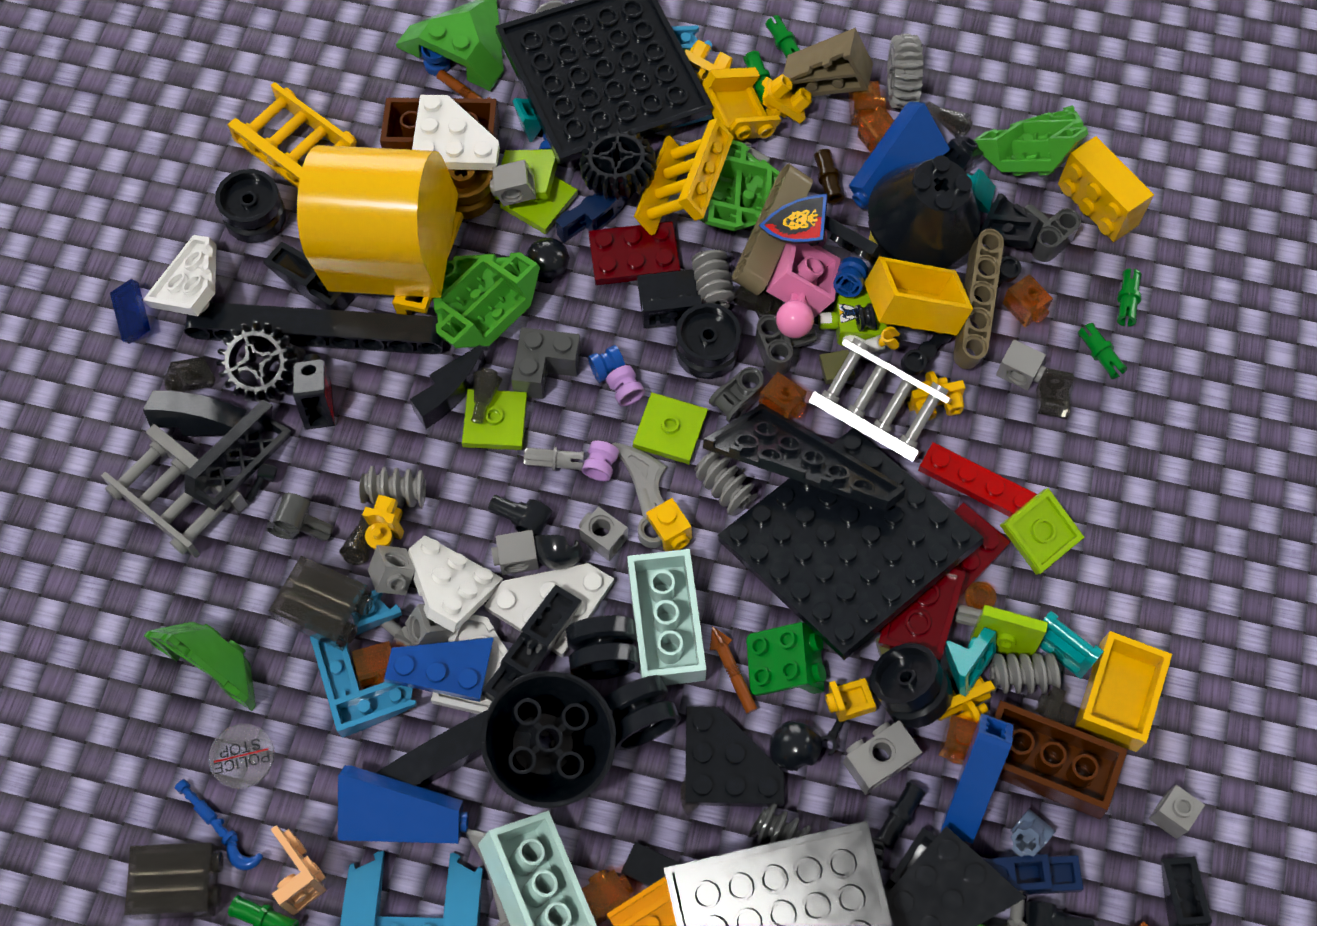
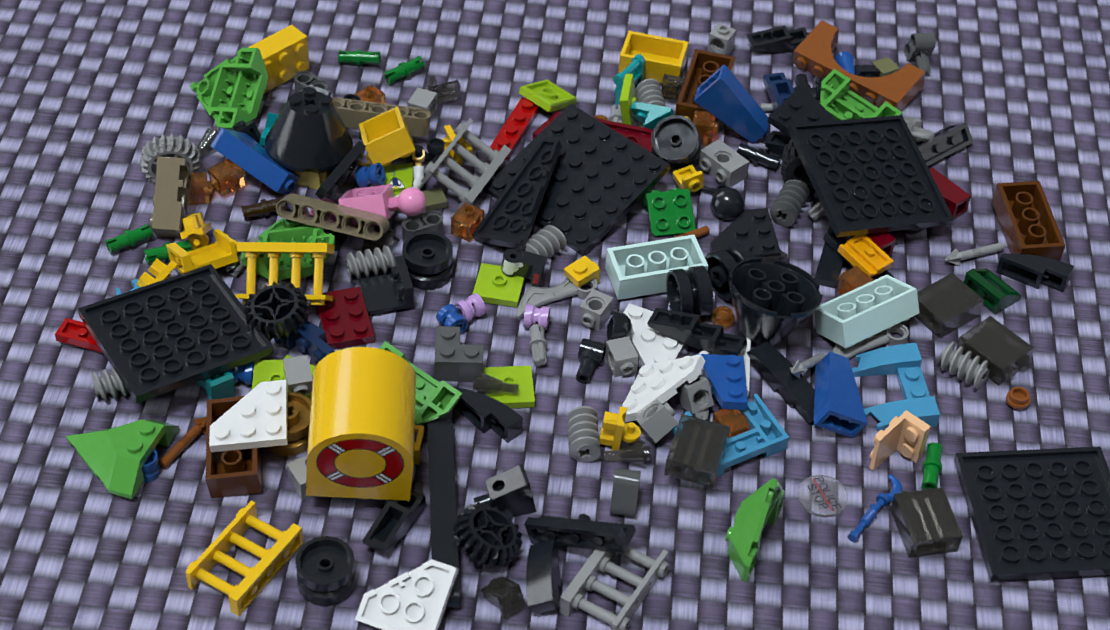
camera: 100 degrees left, 20 degrees down
dark grey piece [709,367,764,423] -> none
shield [759,194,828,246] -> none
black bush [855,303,876,332] -> none
sand blue piece [1011,809,1056,857] -> none
none -> black leg [501,249,547,287]
none -> light grey piece [790,353,825,378]

